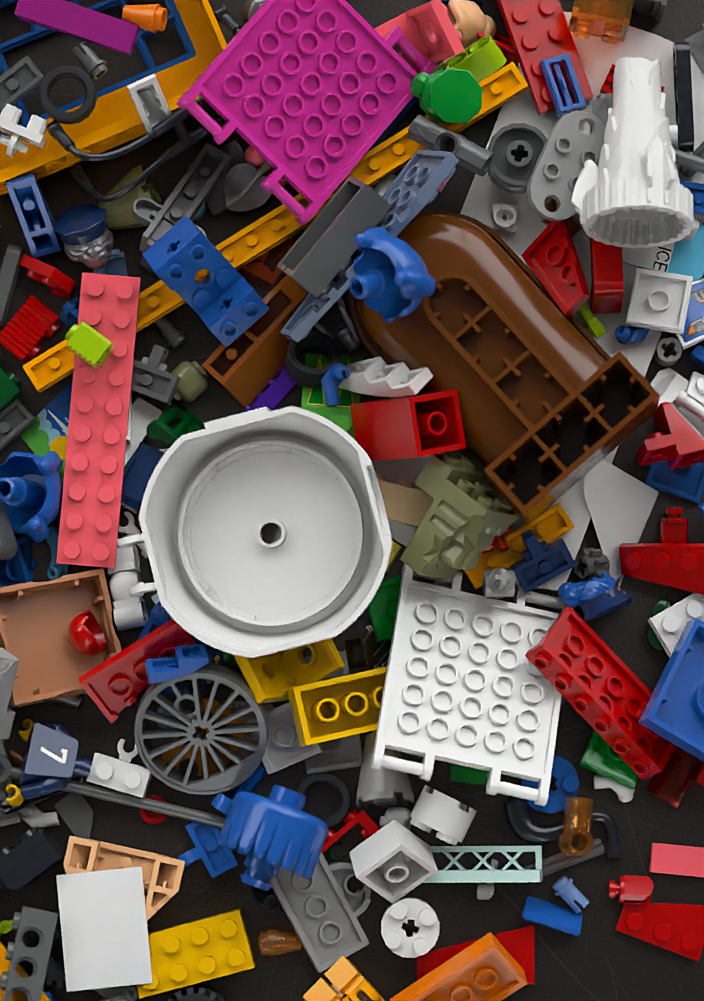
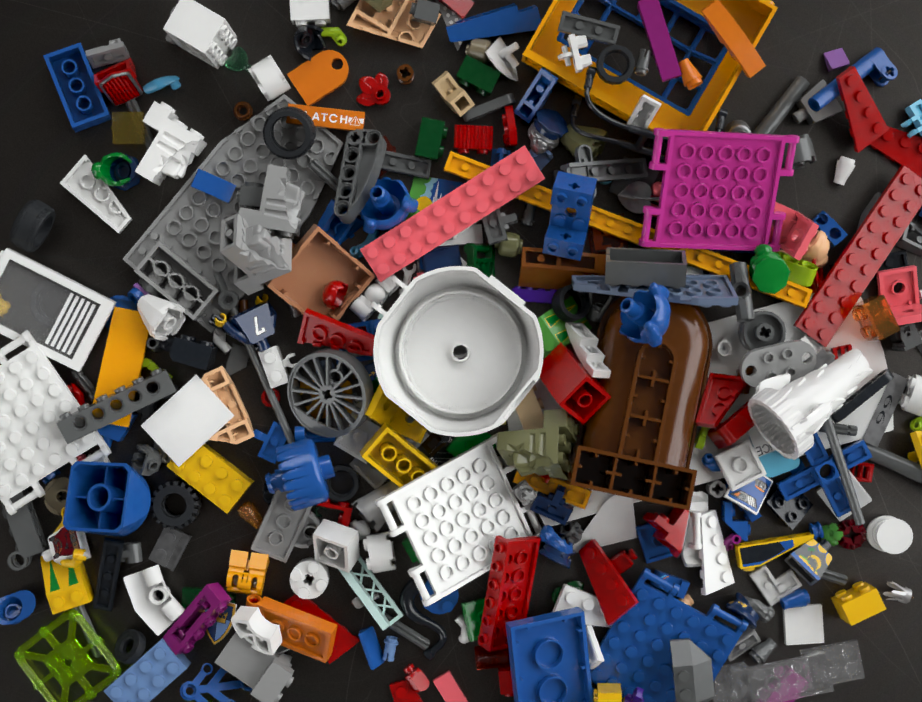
camera: 50 degrees right, 5 degrees up
lime brick [65,322,115,369] -> none
blue slope [145,644,208,684] -> none
blue arm [321,363,349,406] -> none
blue tile [539,53,587,117] -> none
clear orange piece [559,797,593,856] -> none

